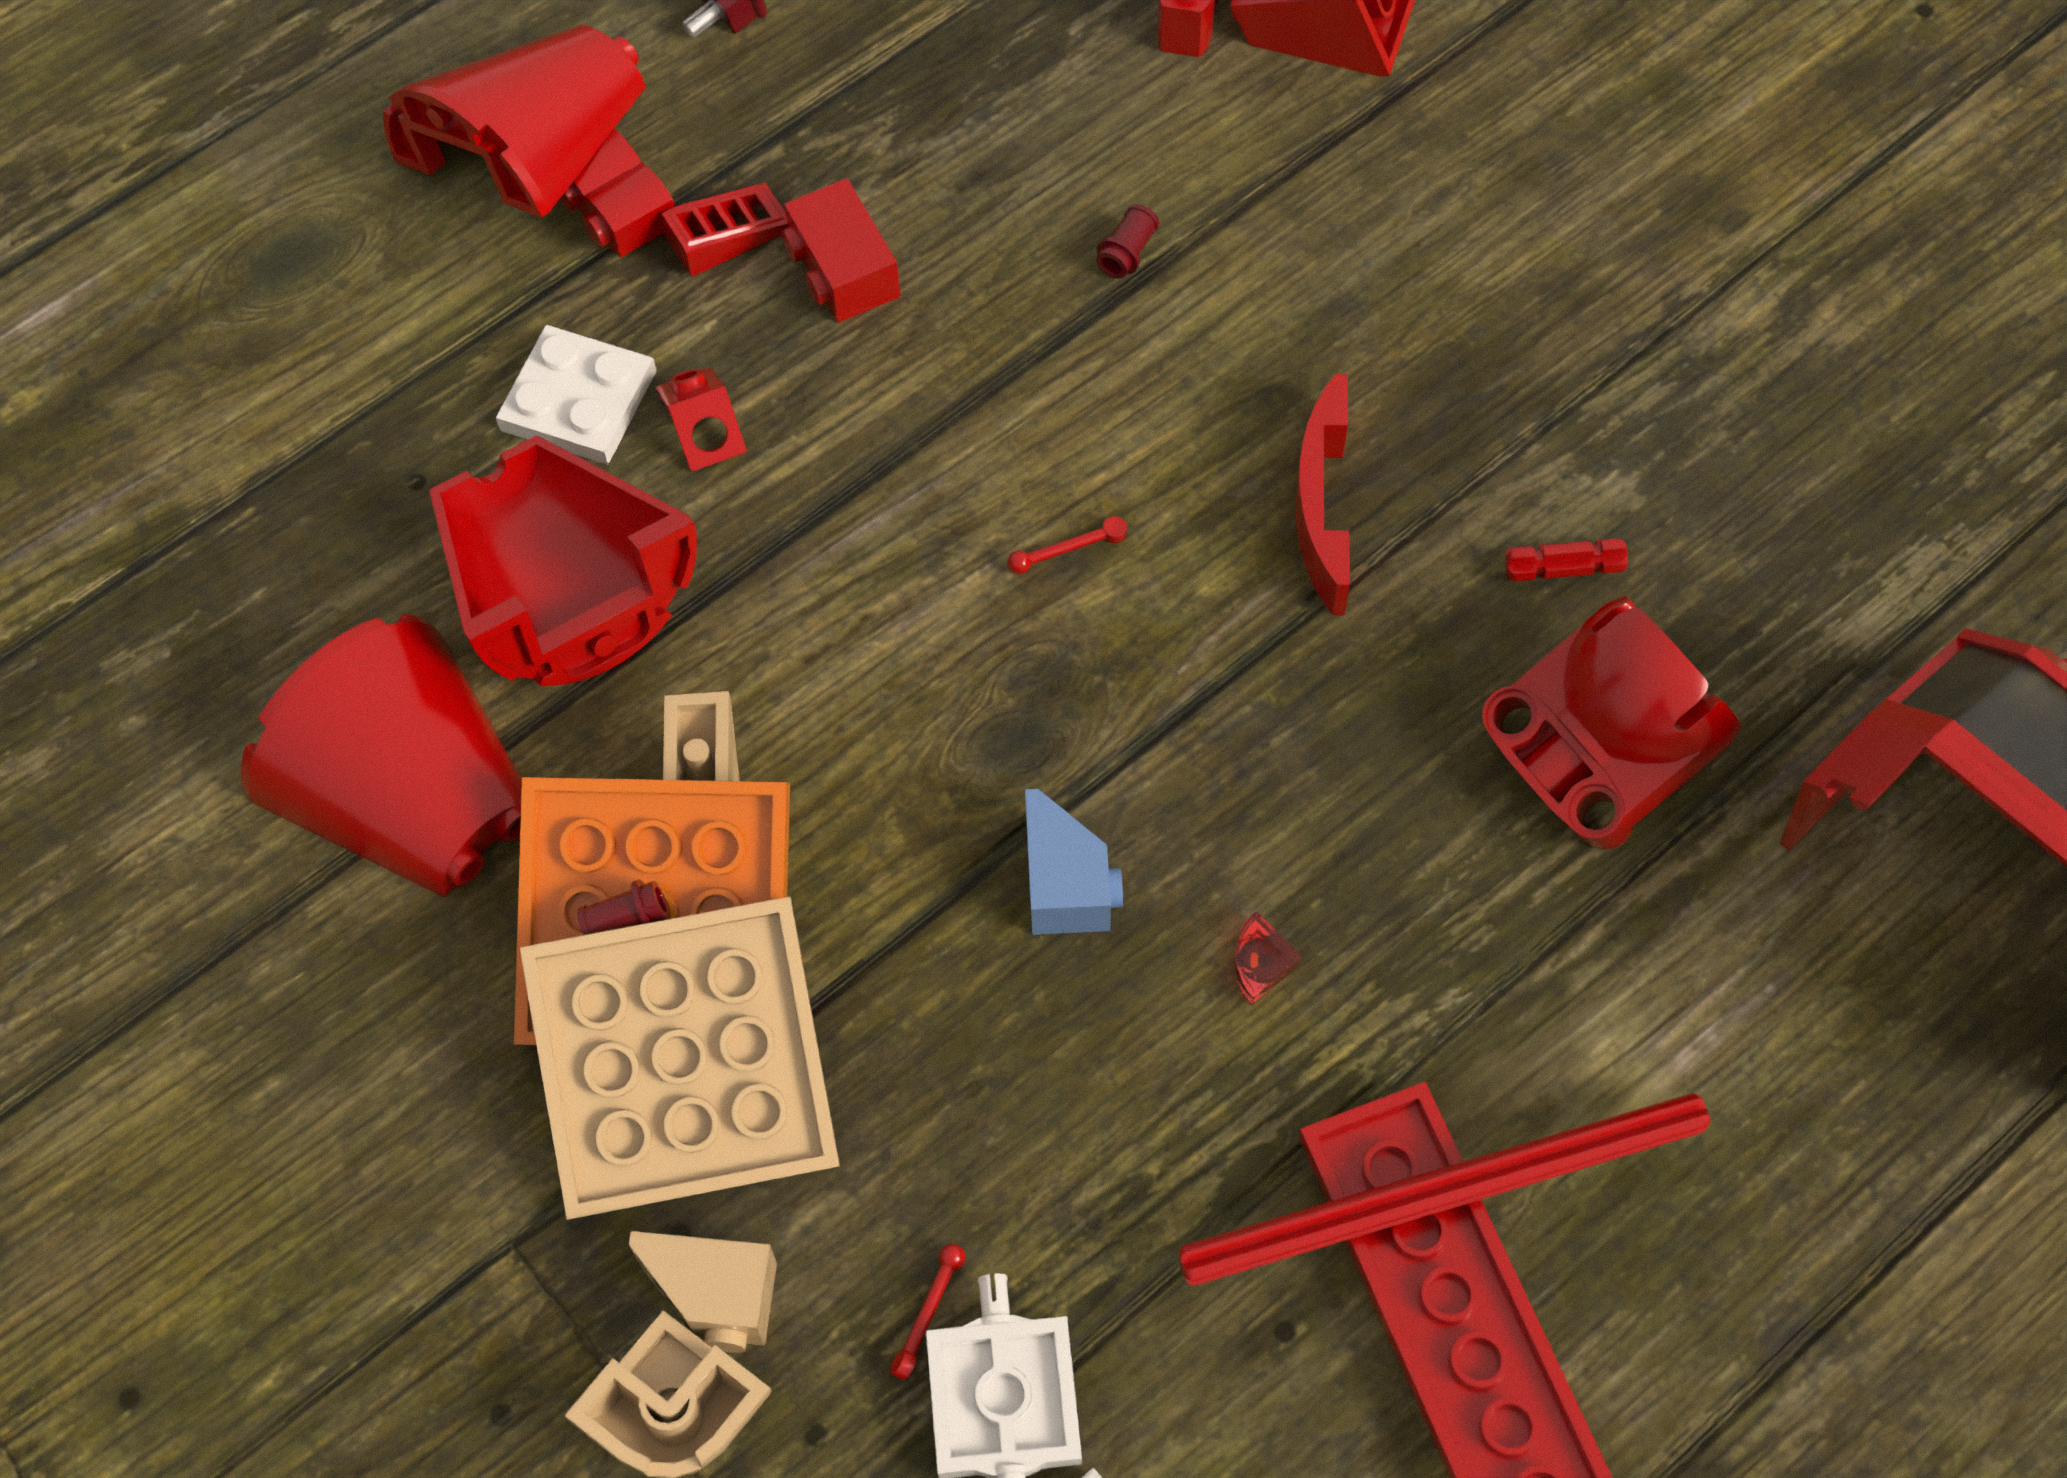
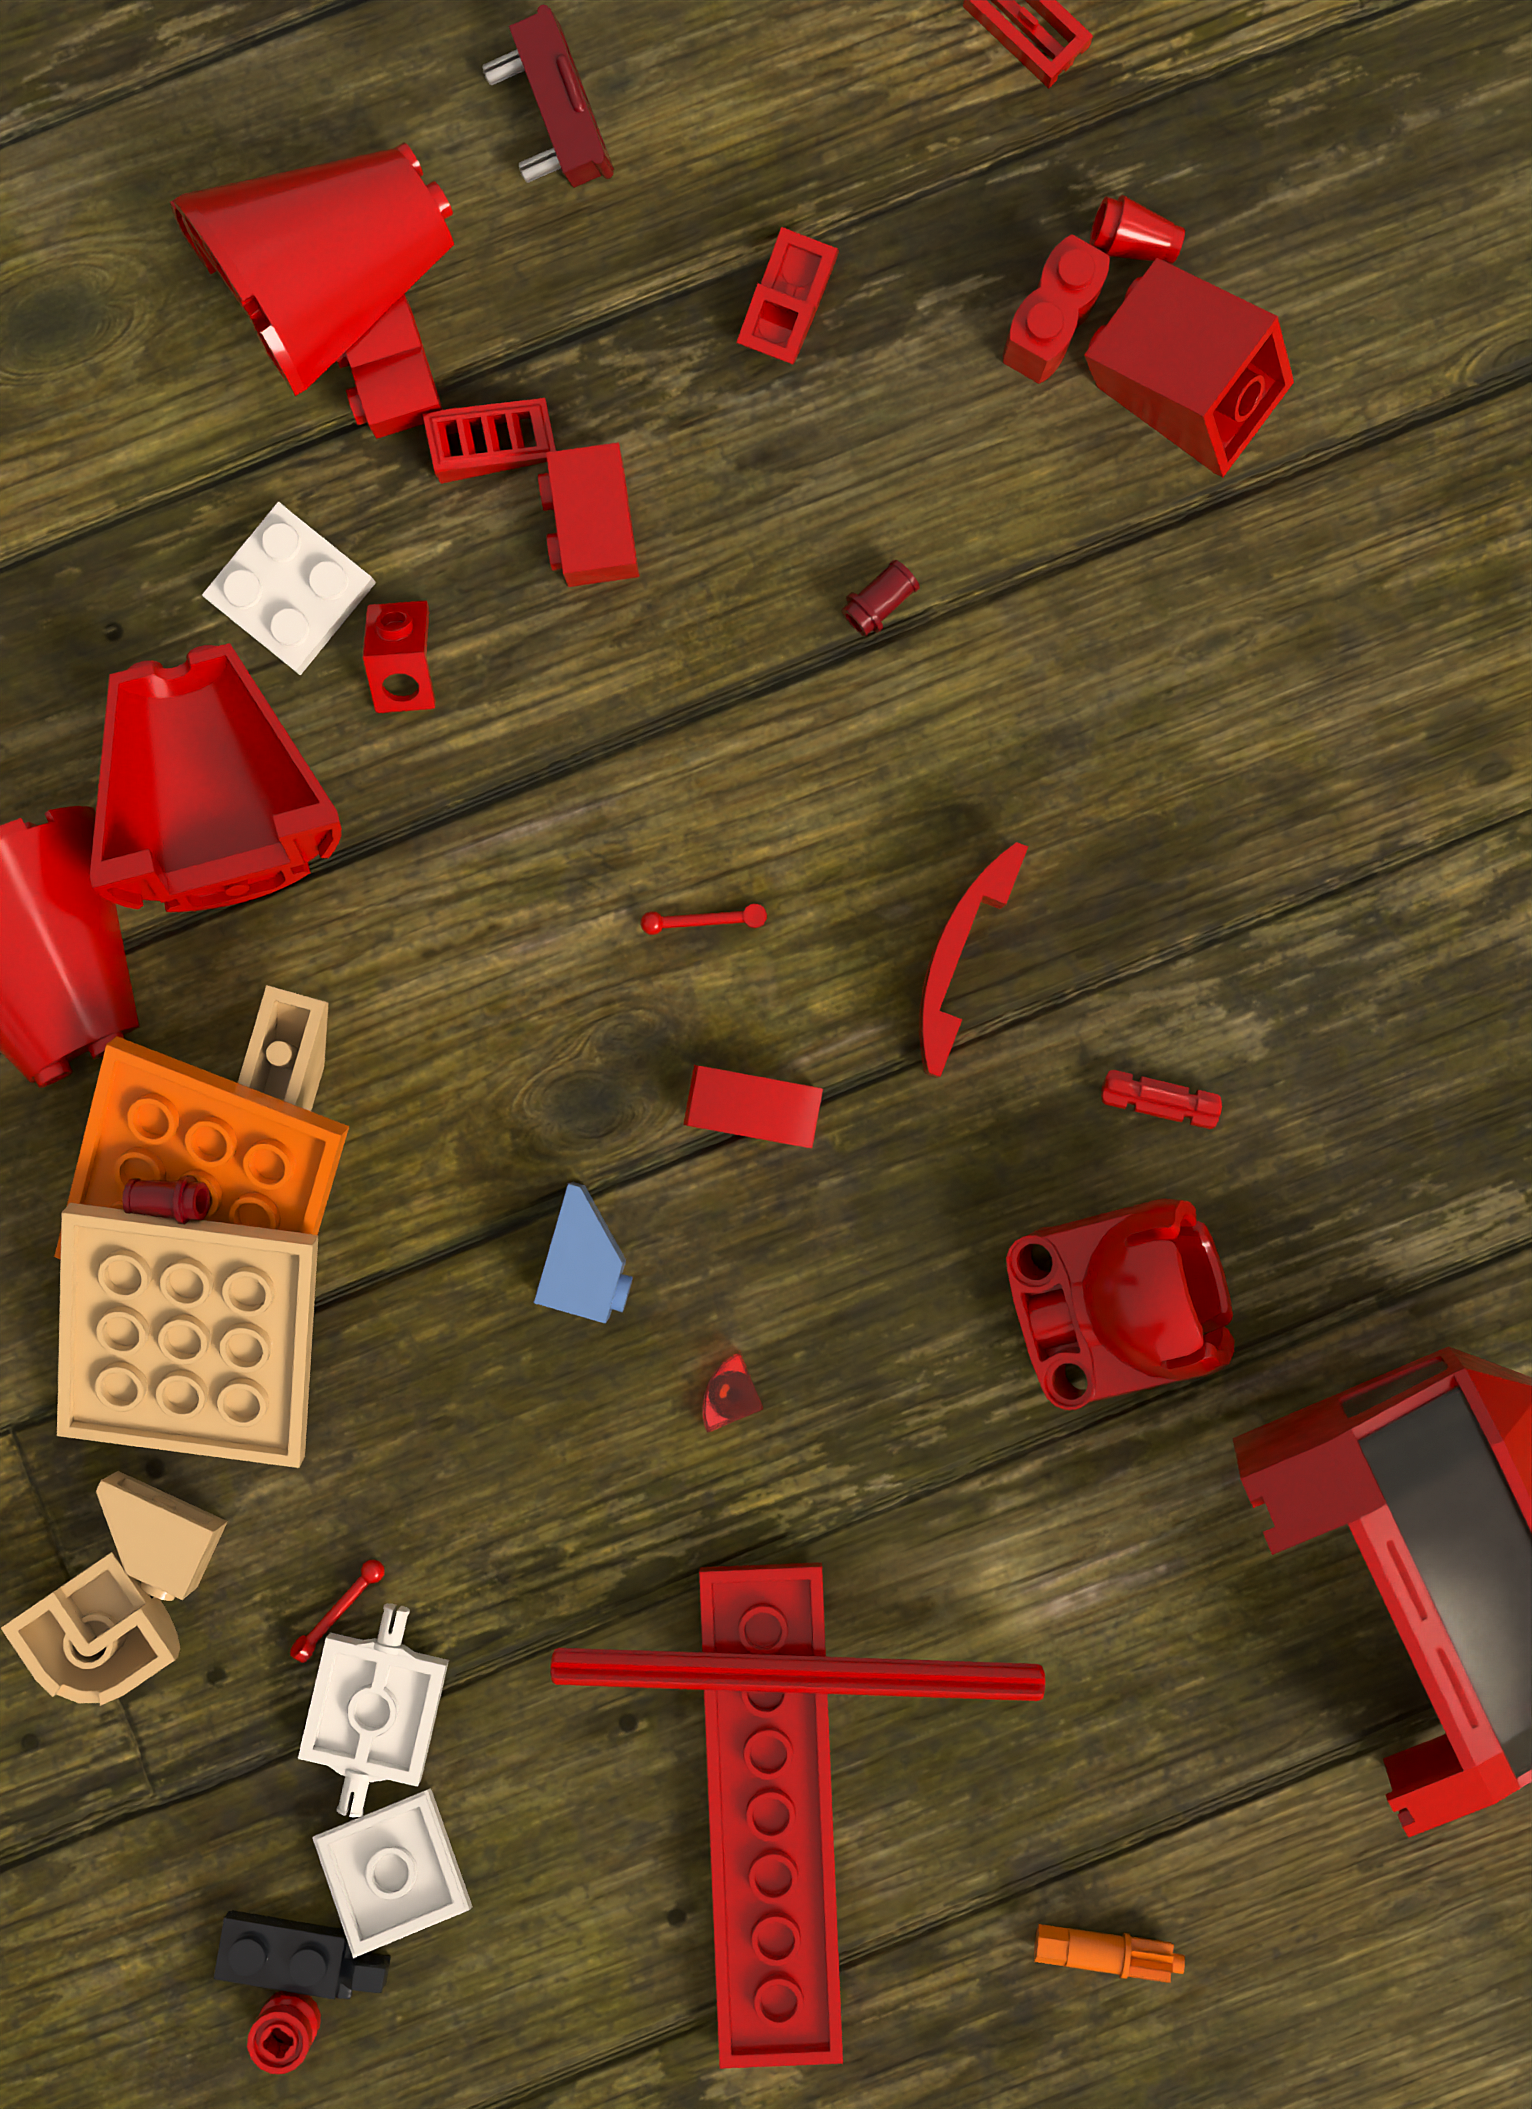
camera: 20 degrees right, 25 degrees up
none -> red slope [683,1065,823,1148]
none -> red slope [736,227,839,365]
none -> orange piece [1034,1924,1185,1983]

